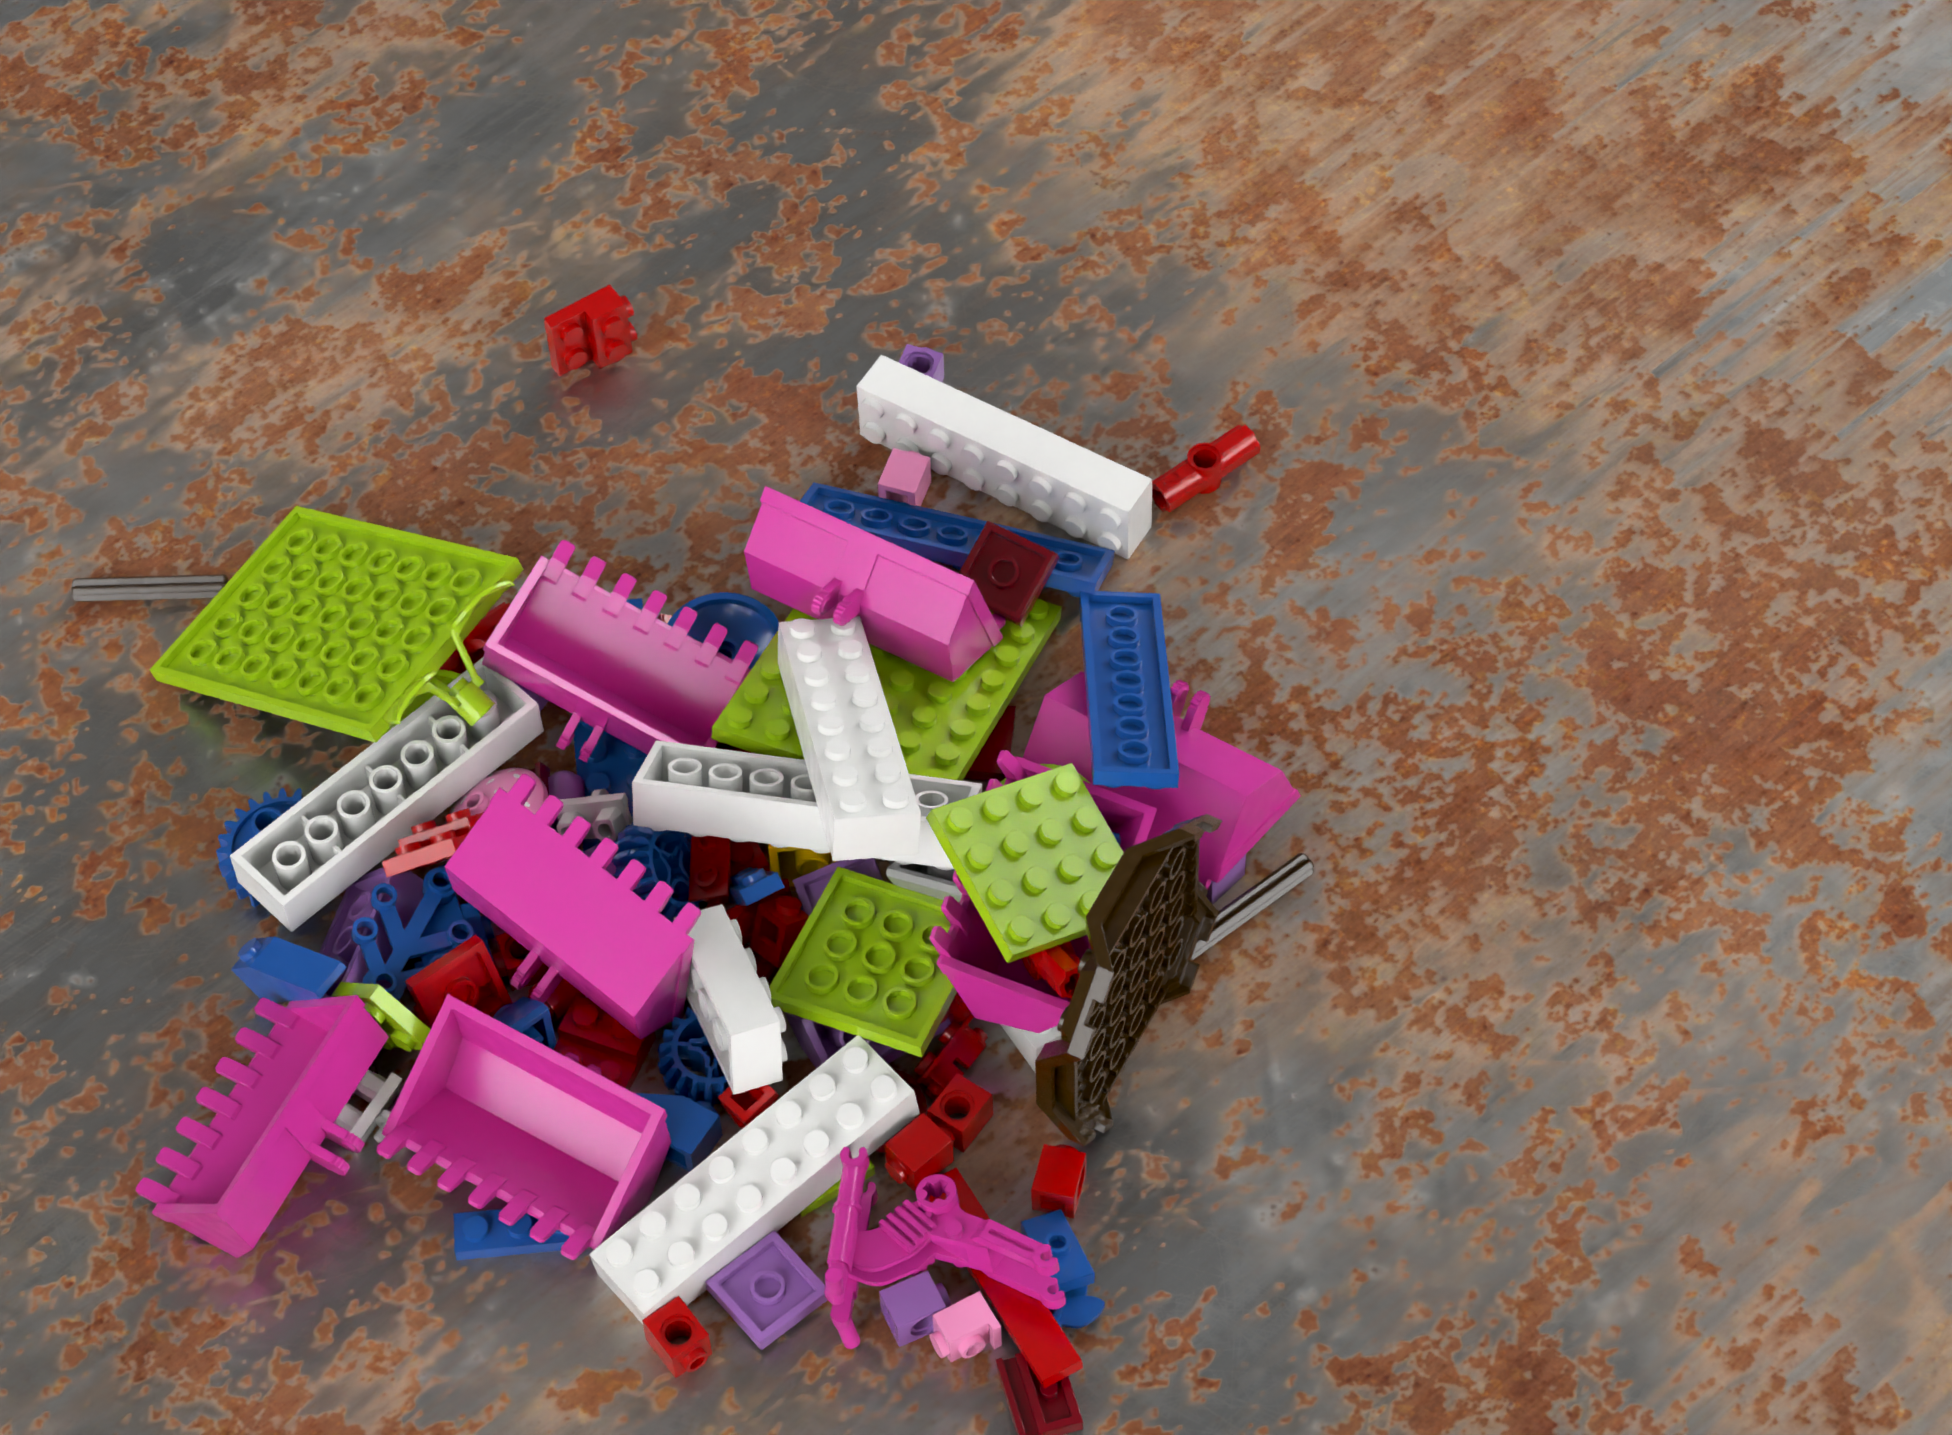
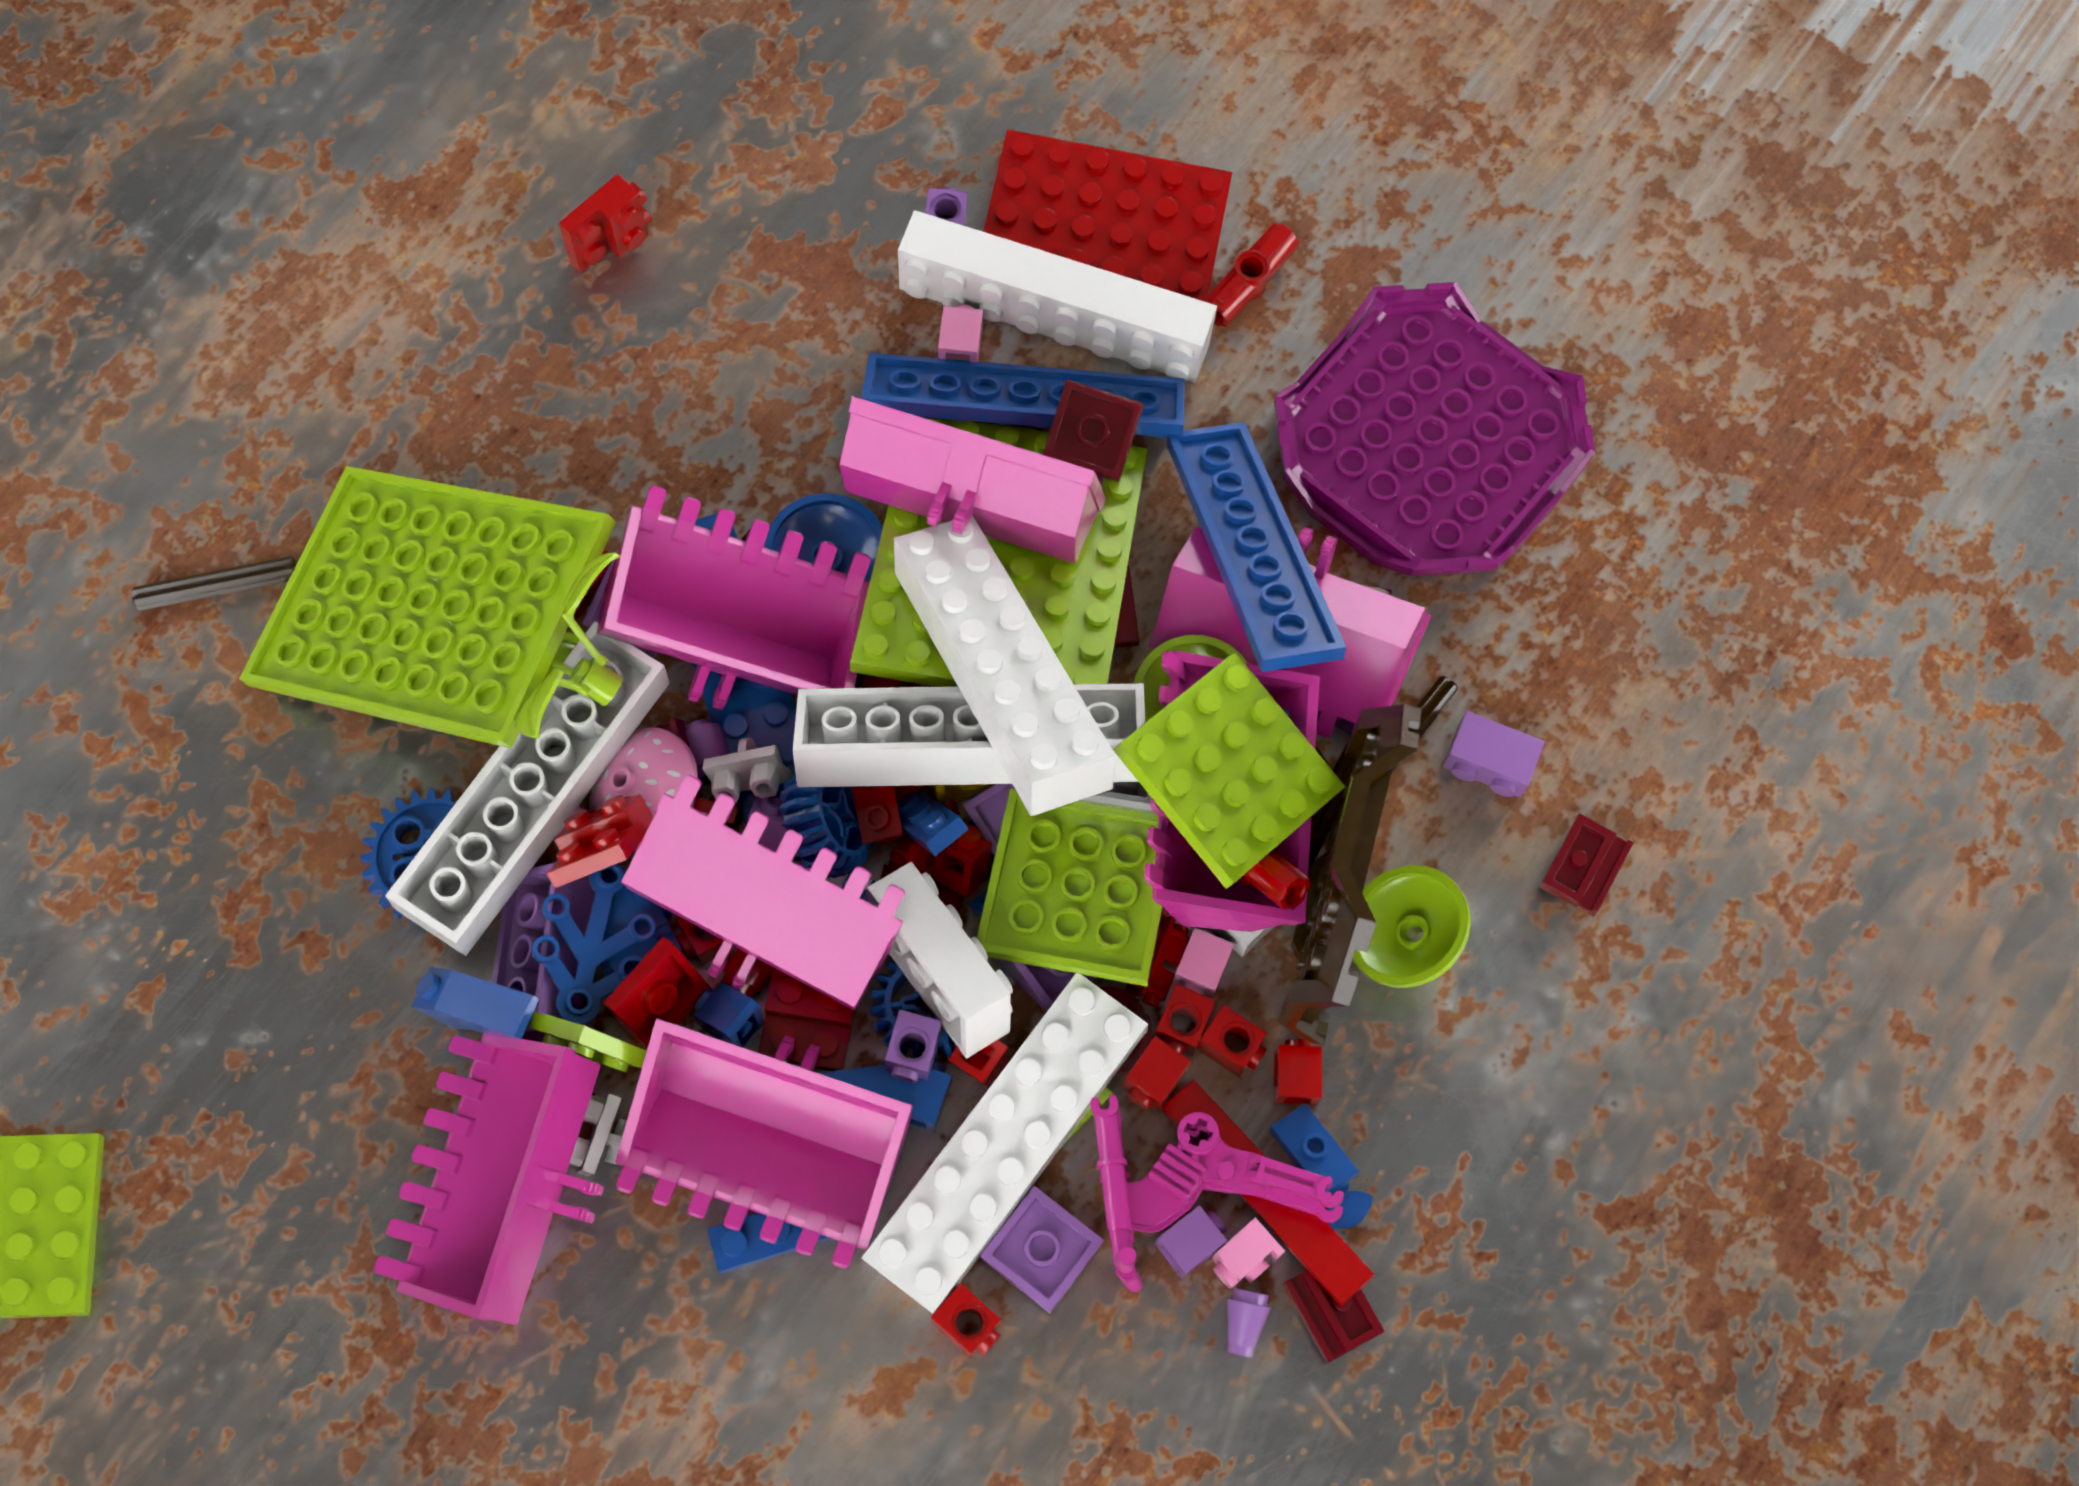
camera: 20 degrees left, 15 degrees up
none -> medium lavender brick [885,1010,942,1083]
none -> red plate [983,129,1232,301]
none -> bright pink brick [1172,927,1234,998]
none -> red brick [1196,1004,1268,1077]
none -> medium lavender cone [1226,1288,1271,1357]
none -> magenta plate [1274,282,1596,576]
none -> lime dish [1353,865,1471,988]
none -> medium lavender brick [1443,711,1545,798]
none -> dark red plate [1539,813,1634,917]

